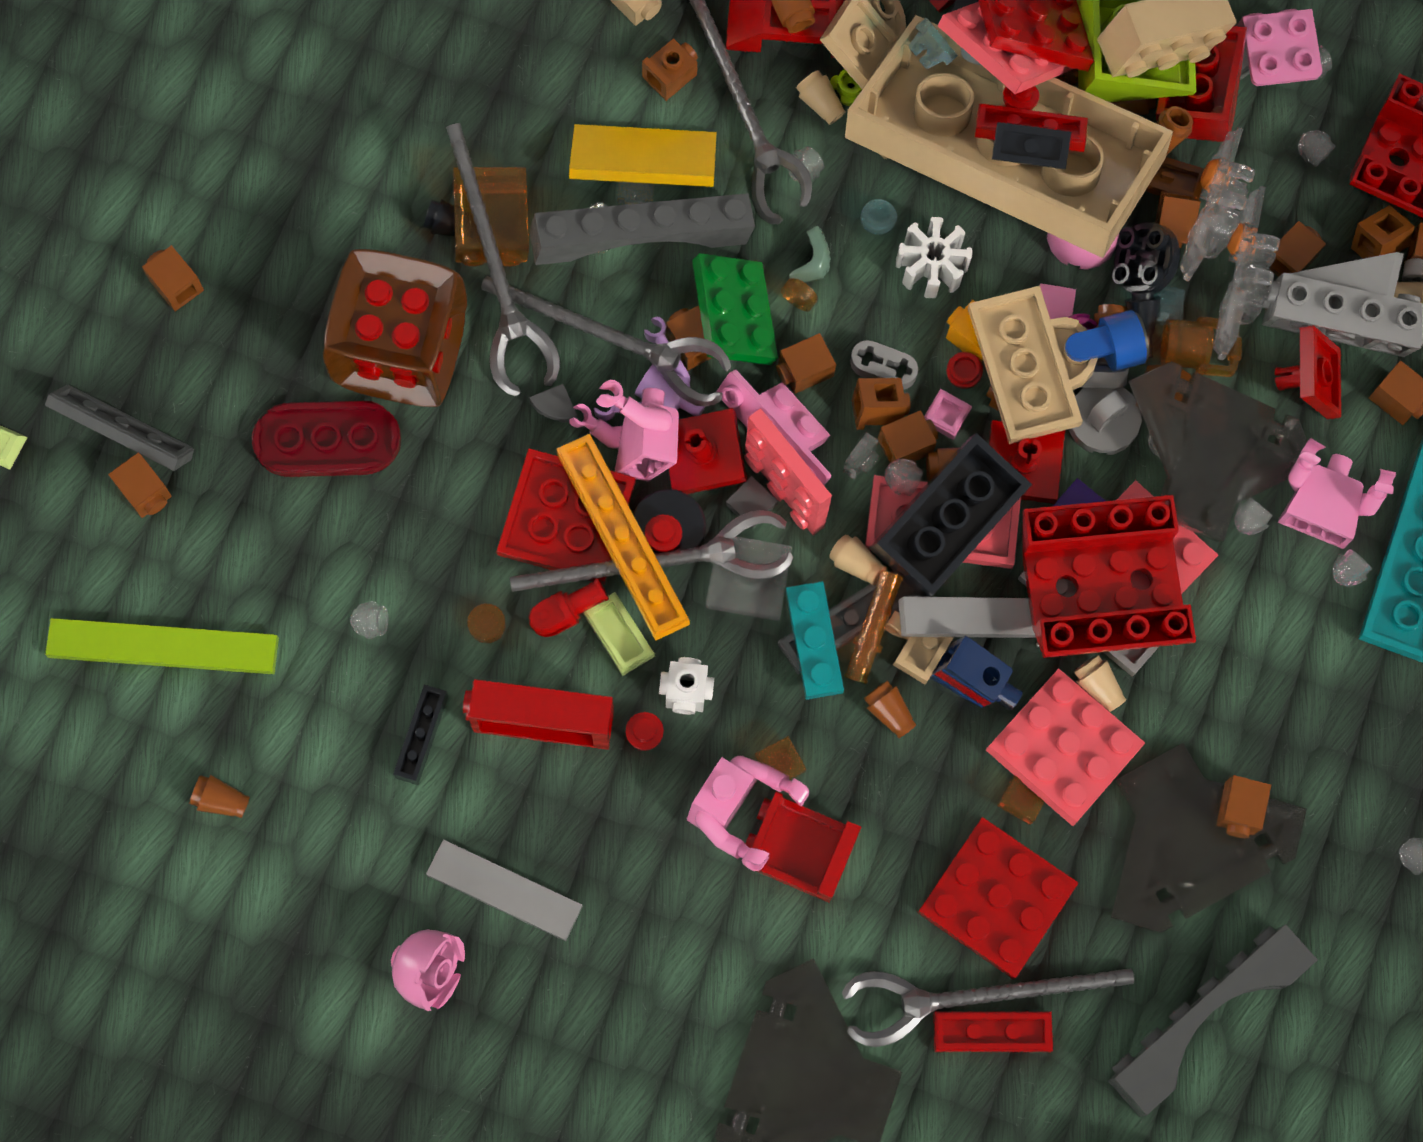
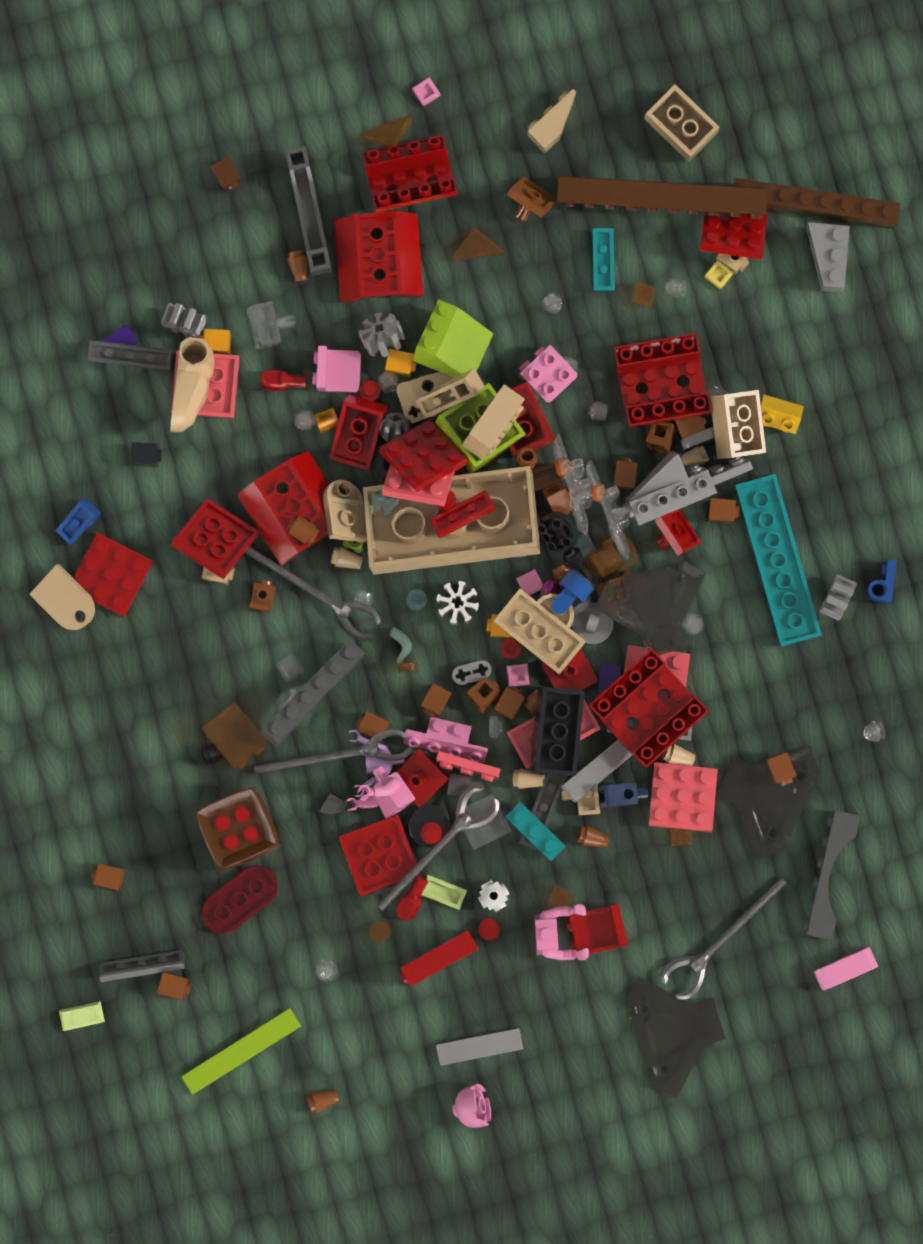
camera: 30 degrees left, 10 degrees up
black piece [393,684,449,785] -> none
flat silver piece [446,123,560,396] -> none
light orange tile [556,434,690,641] -> none
yellow tile [569,124,717,187] -> none
green plate [692,253,778,365] -> none
clear orange pin [844,570,904,684] -> none
clear plate [885,459,923,496] -> none
red plate [918,817,1078,980] -> none
red tile [933,1012,1053,1052] -> none
black plate [991,122,1071,170] -> none
bright pink torso [1278,438,1396,549] -> none
clear plate [1333,548,1372,587] -> none

